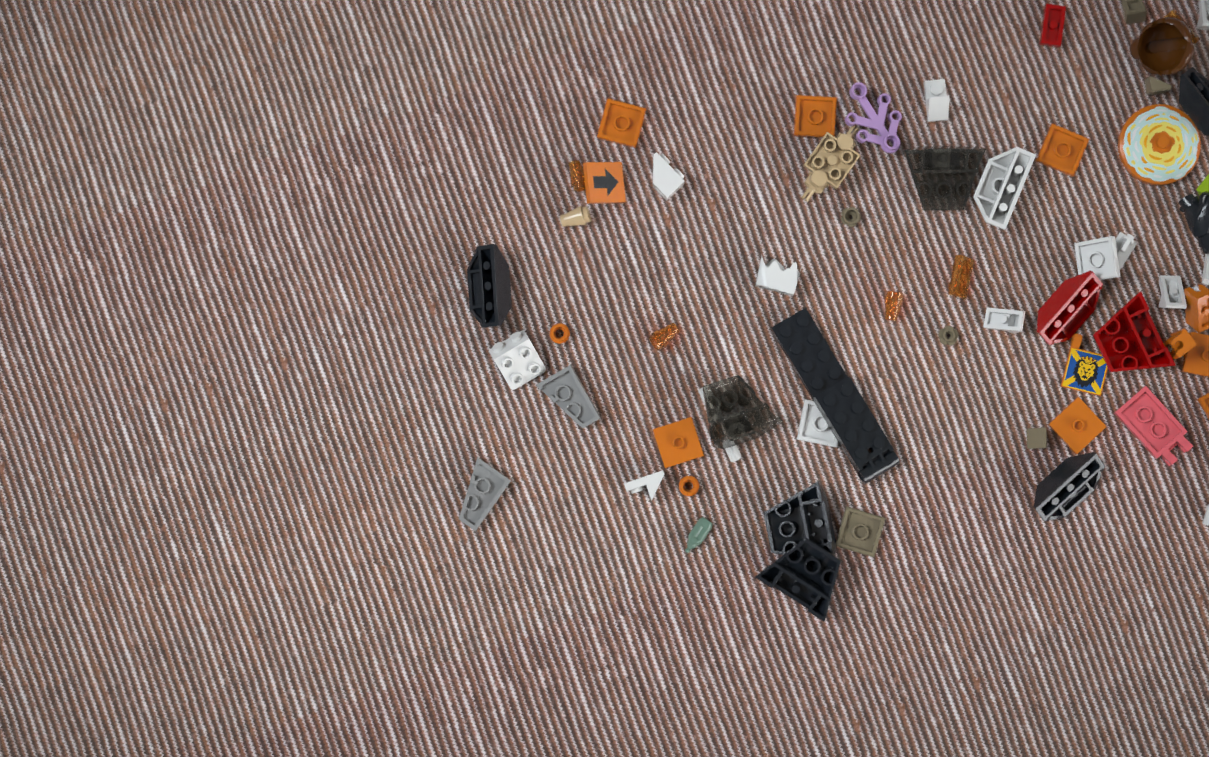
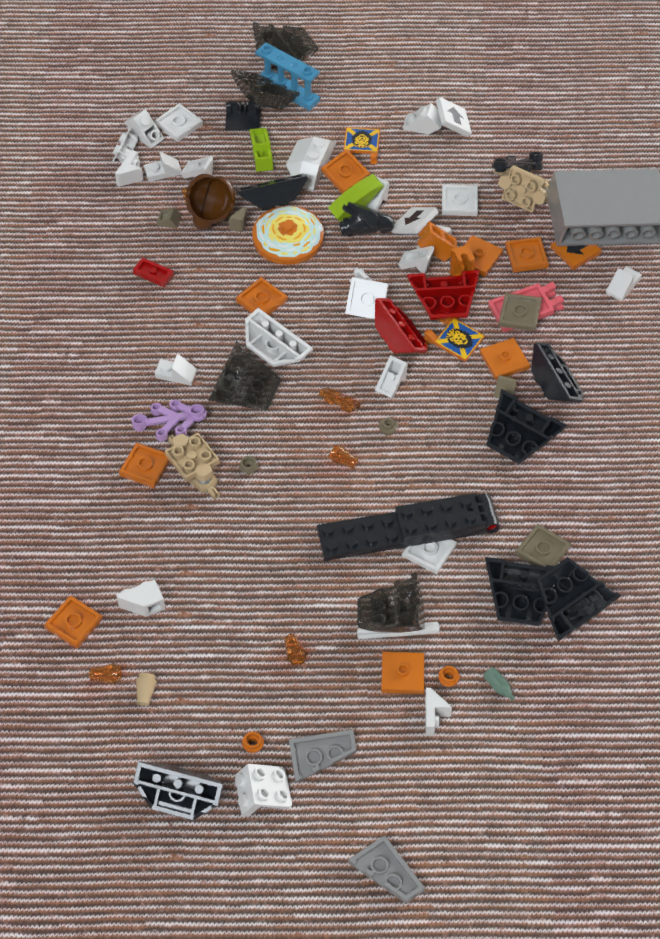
camera: 70 degrees left, 30 degrees down
orange tile [583,162,626,204] -> none
white piece [755,255,803,296] -> none
none -> black wedge [486,389,568,465]
none -> dark tan tile [498,293,542,331]

